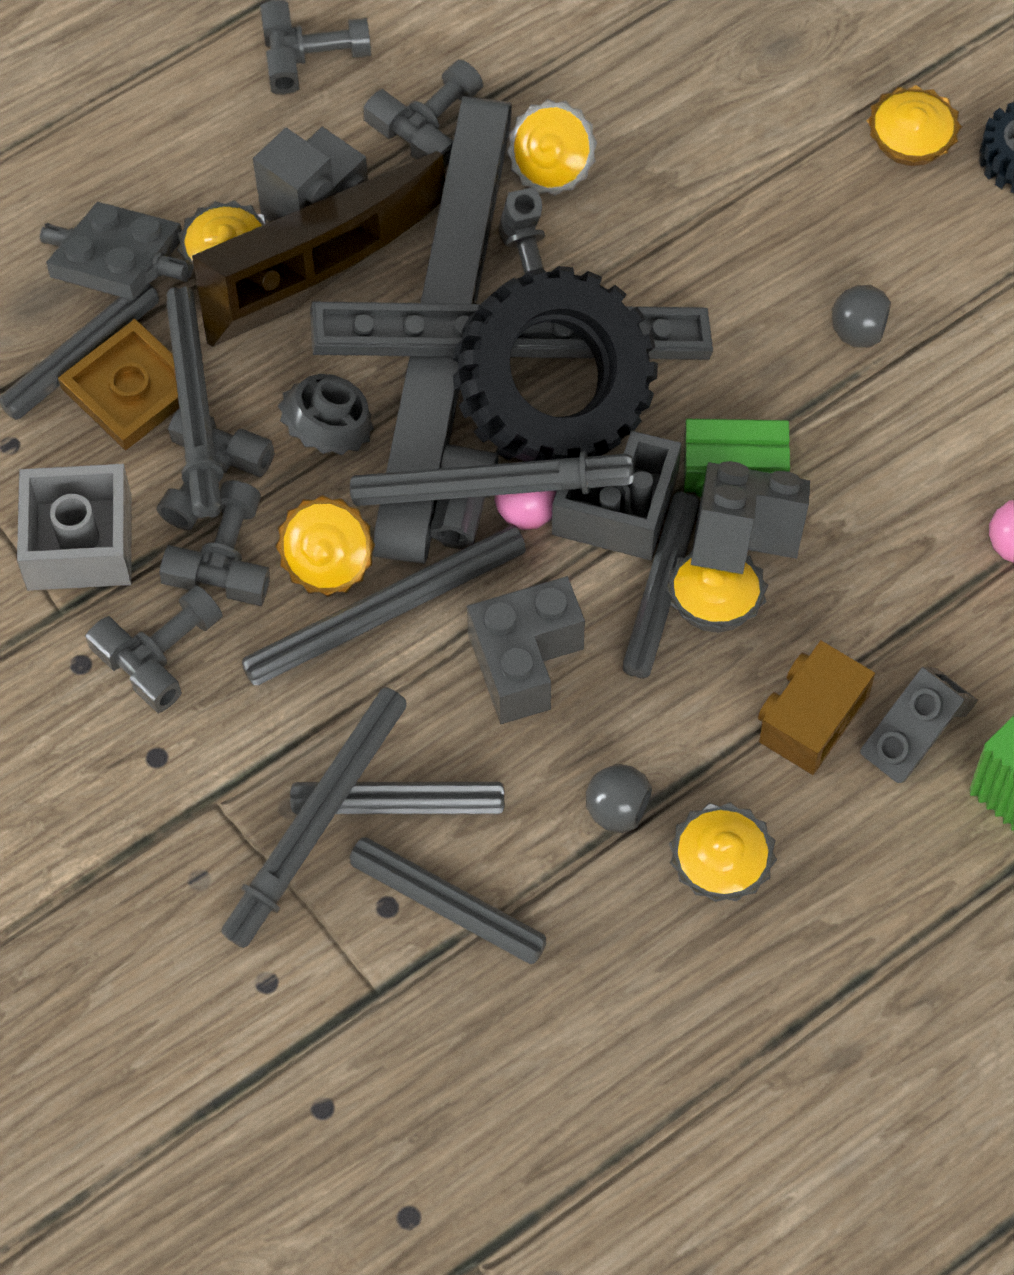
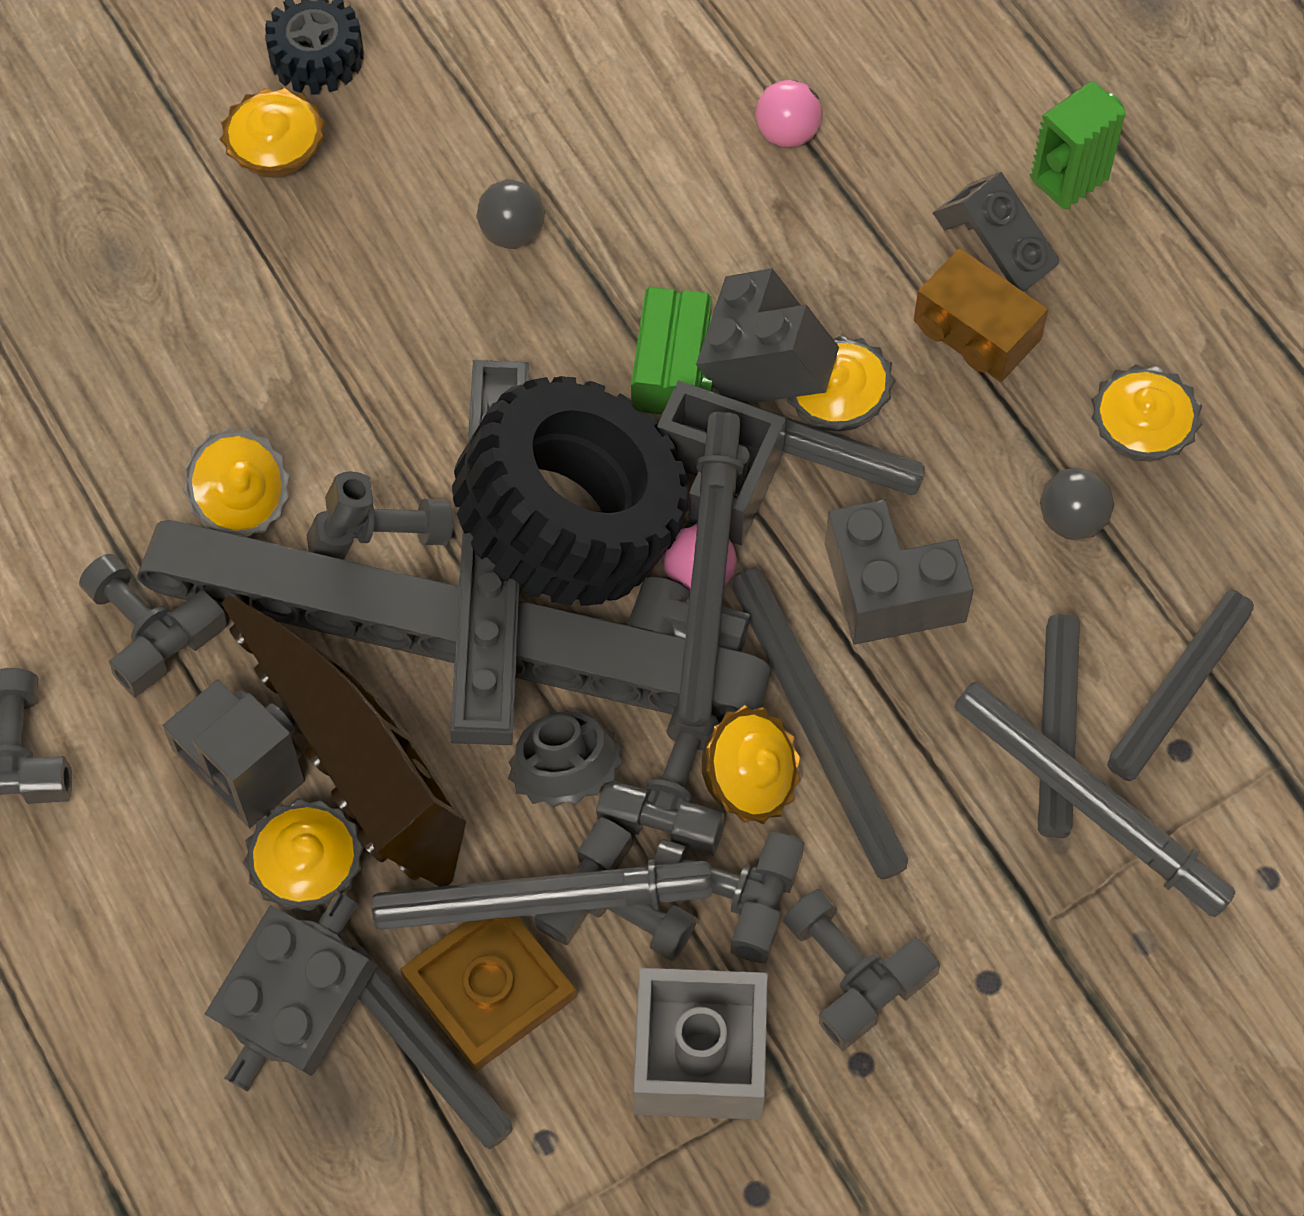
camera: 85 degrees left, 0 degrees up
none -> dark grey bar [596,706,725,857]

